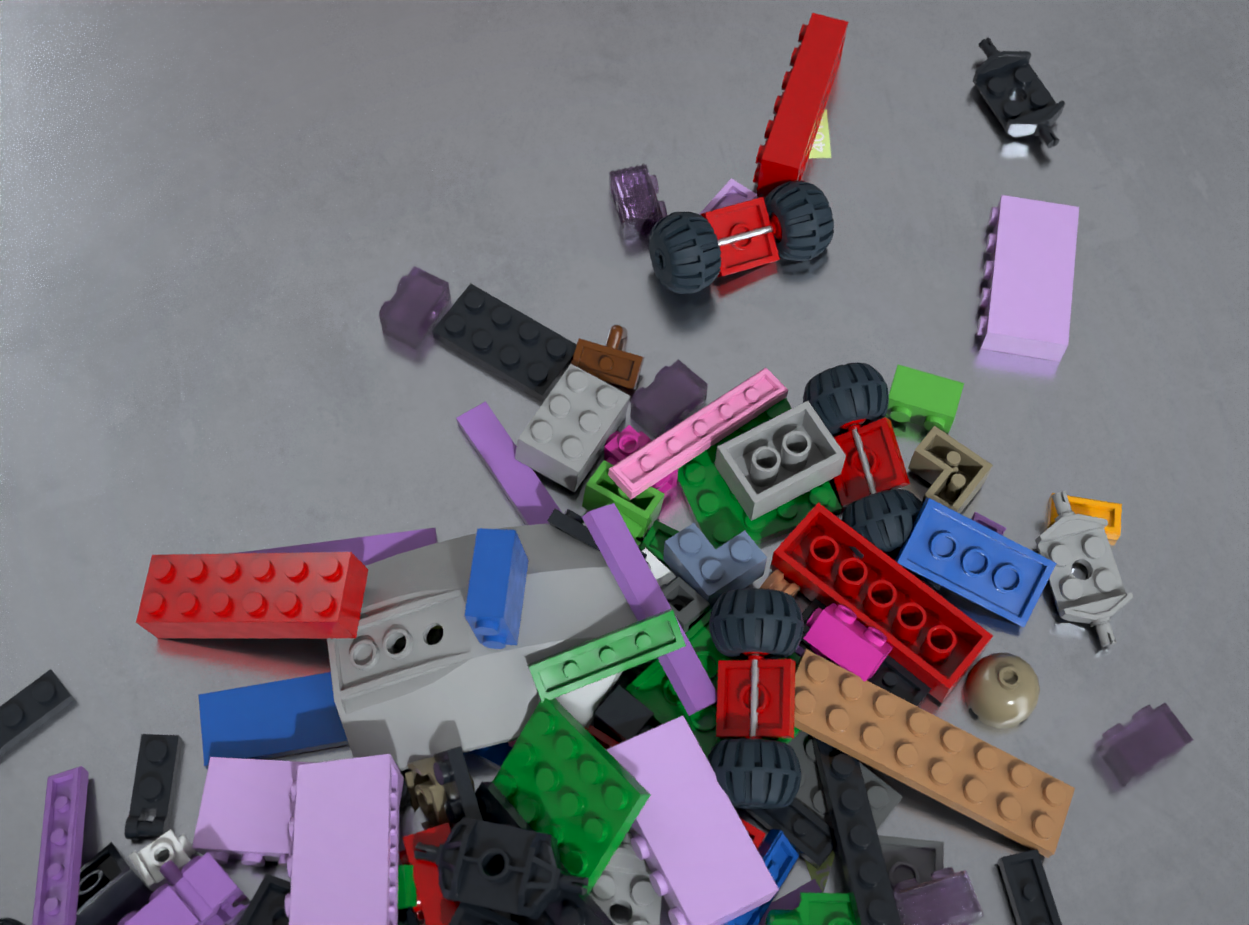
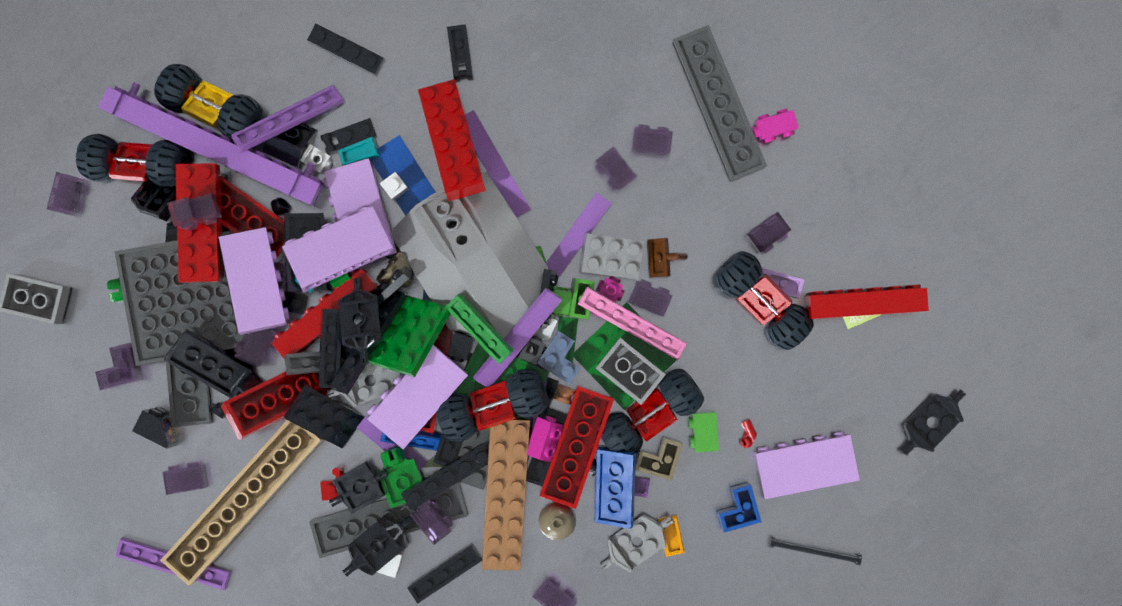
camera: 70 degrees right, 25 degrees up
black plate [432,283,577,402] -> none
blue brick [464,528,529,649] -> none
none -> teal tile [338,137,380,166]
none -> white brick [380,172,409,201]
none -> black plate [447,24,473,80]
none -> clear purple brick [595,146,637,192]
none -> dark grey plate [673,25,767,181]
none -> blue brick [717,482,762,533]
none -> red arm [741,419,757,448]
none -> dark pink brick [753,108,799,143]
none -> black bar [769,536,862,566]

